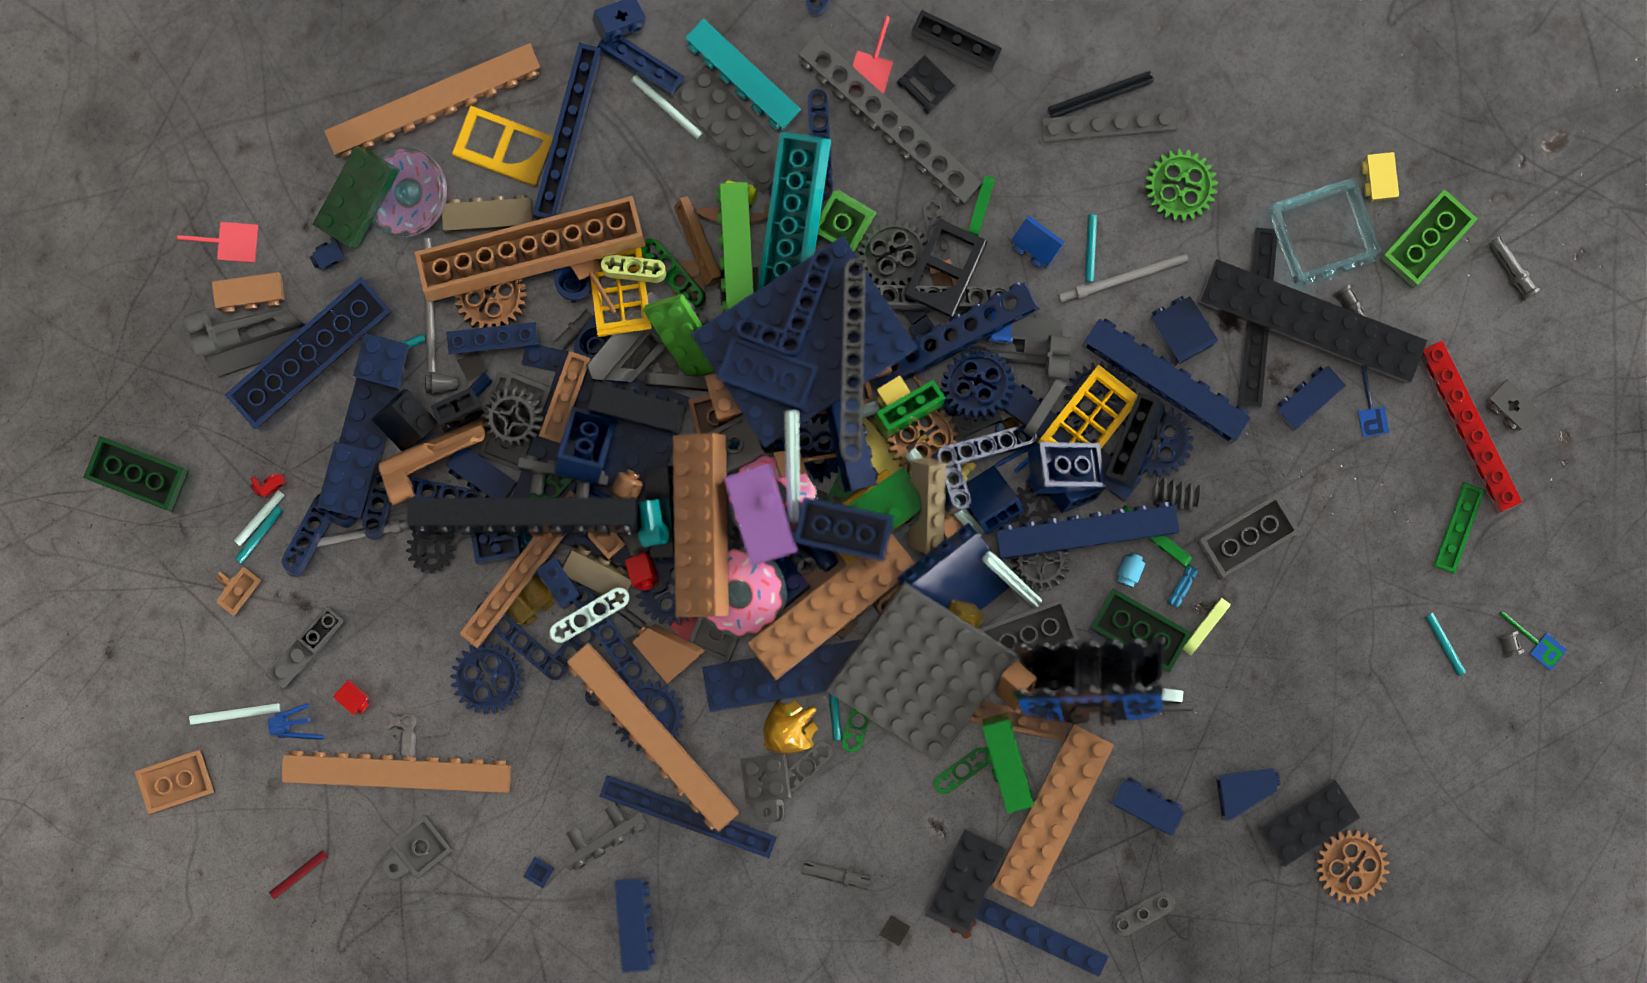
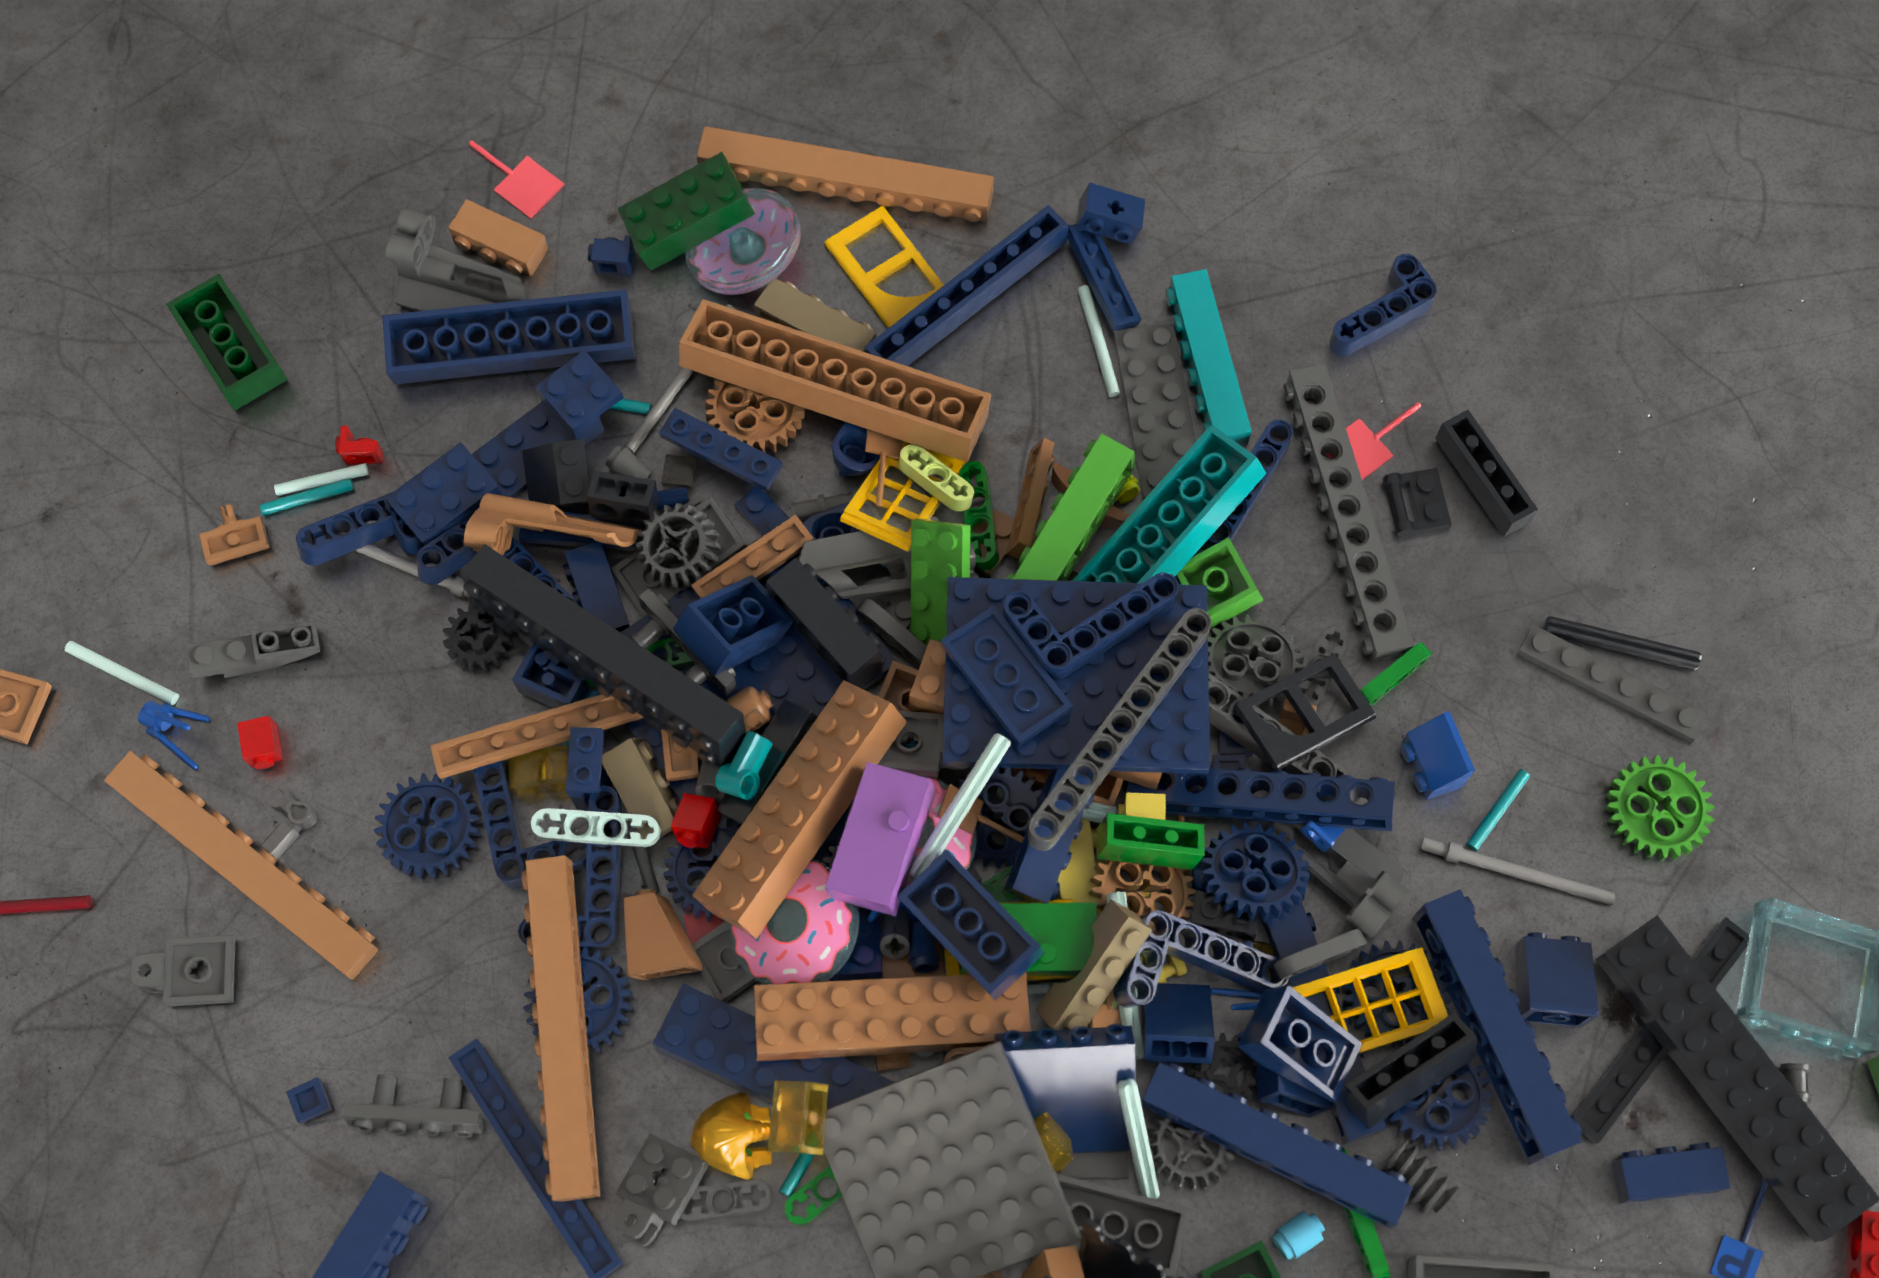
camera: 35 degrees right, 15 degrees down
none -> clear yellow brick [768,1081,828,1155]

